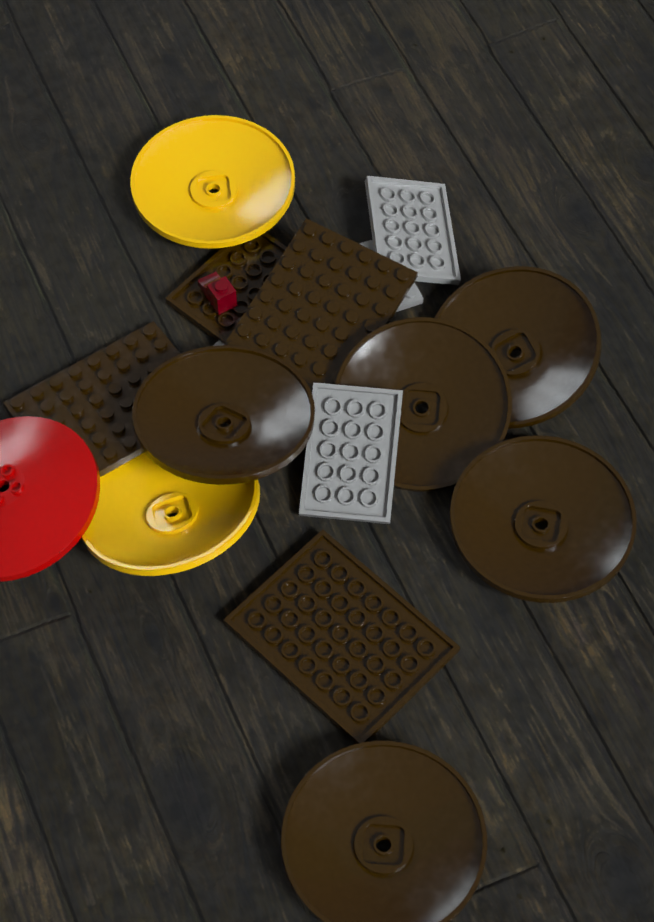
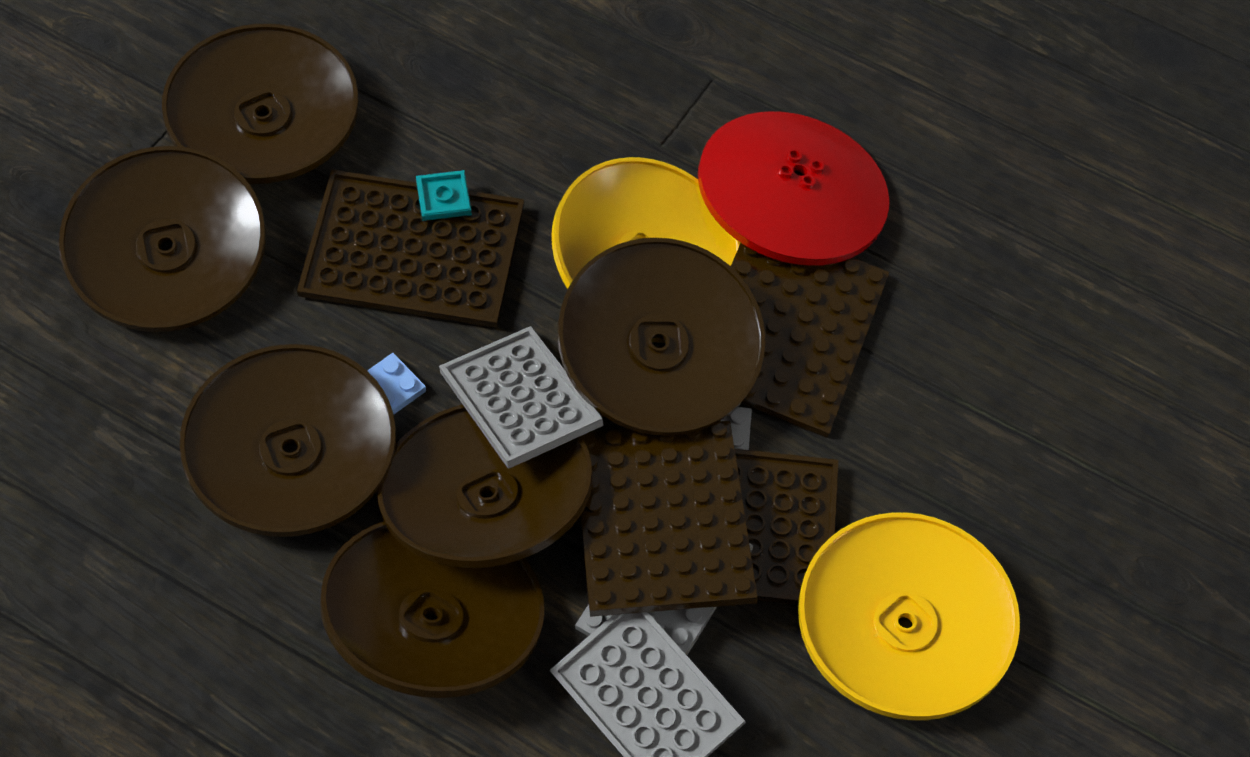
camera: 140 degrees right, 0 degrees up
dark red arch [198,272,237,315] -> none
none -> dark brown dish [59,146,266,332]
none -> light blue plate [368,353,426,415]
none -> teal tile [416,170,472,221]

